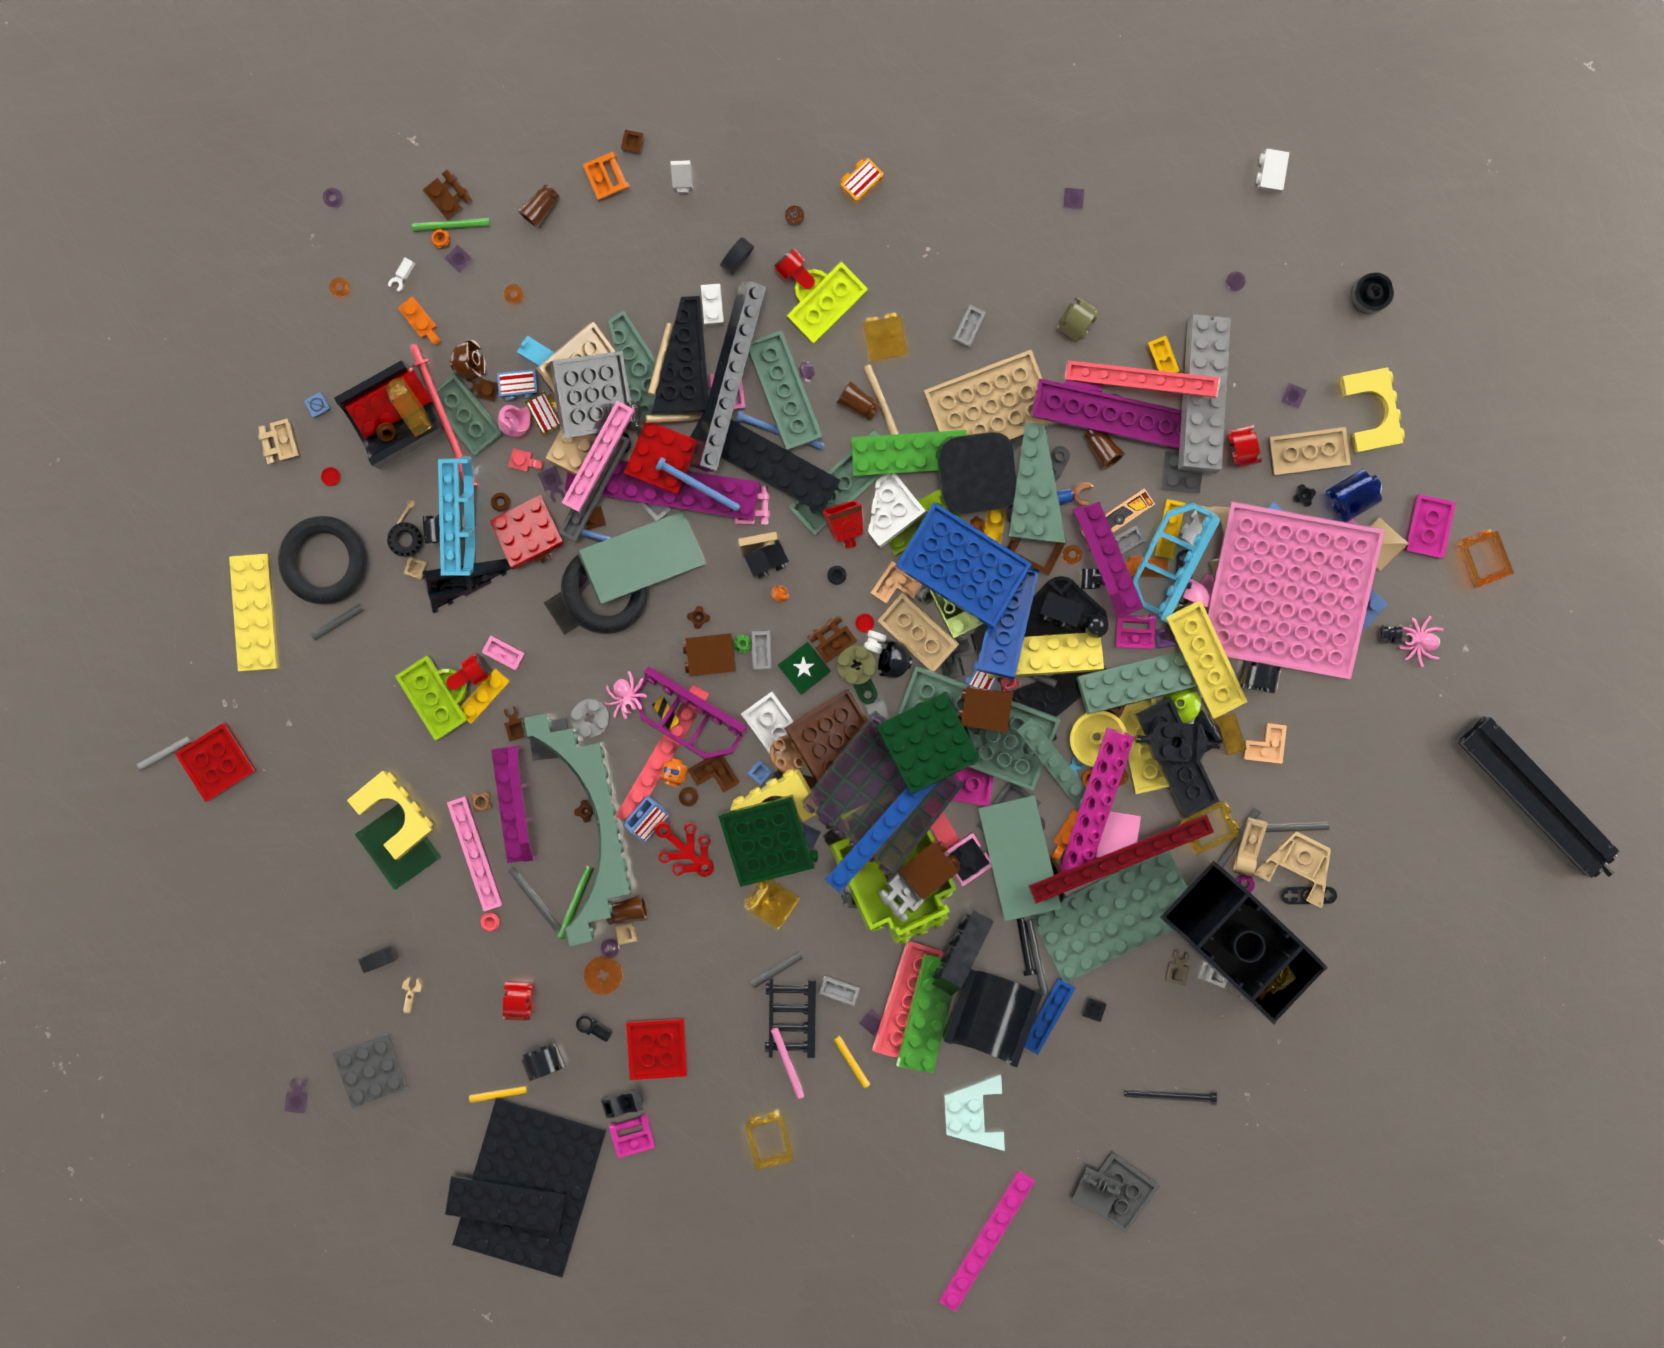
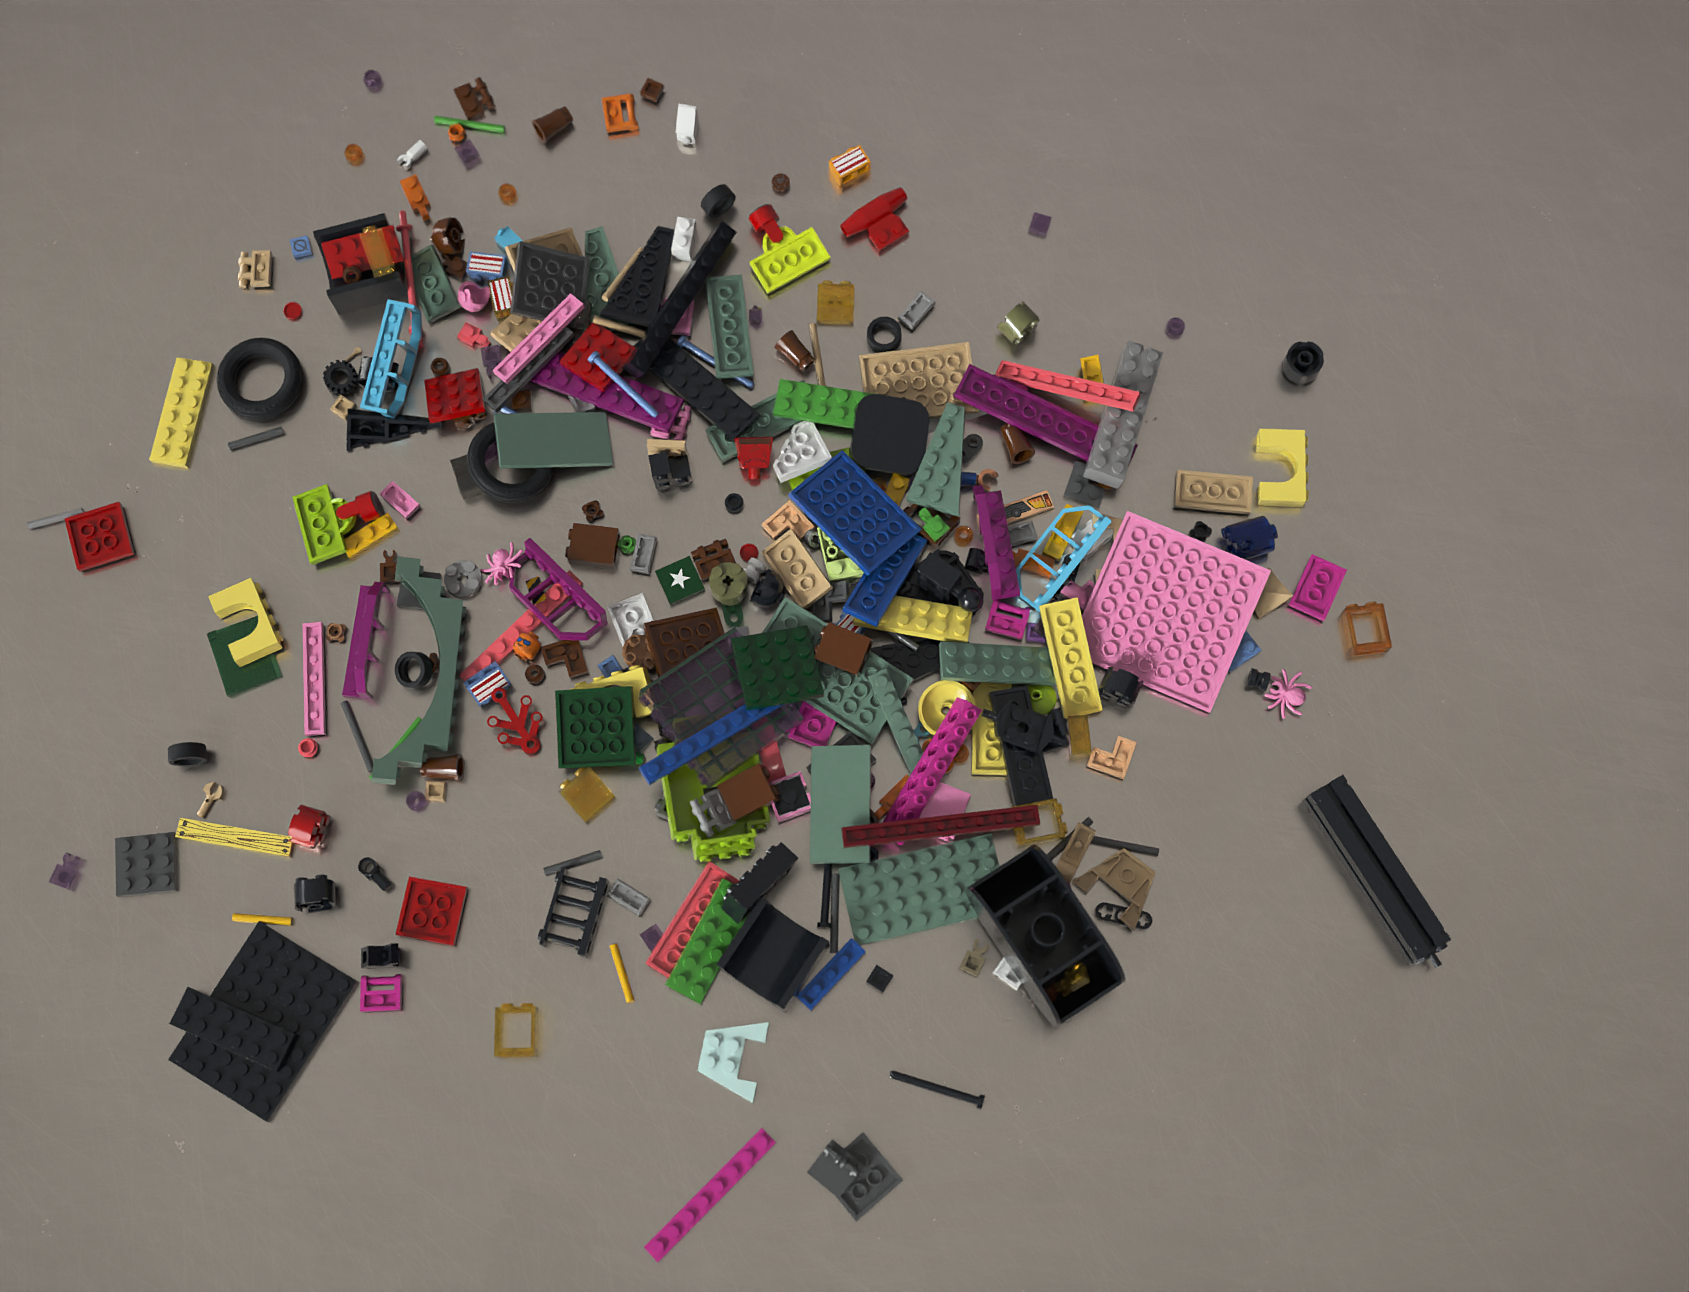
camera: 20 degrees right, 15 degrees down
clear orange plate [584,956,623,995] -> none
orange plate [771,585,789,603] -> none
bright pink bar [771,1028,804,1099] -> none
coral plate [997,677,1019,692] -> none
red brick [1227,425,1262,468] -> none
white brick [1256,149,1290,193] -> none
clear purple plate [1281,383,1307,408] -> none
none -> light yellow tile [175,818,294,857]
none -> black tyre [395,652,433,688]
none -> red plate [840,187,909,252]
none -> black tyre [867,316,901,353]
none -> bright green plate [918,507,950,542]

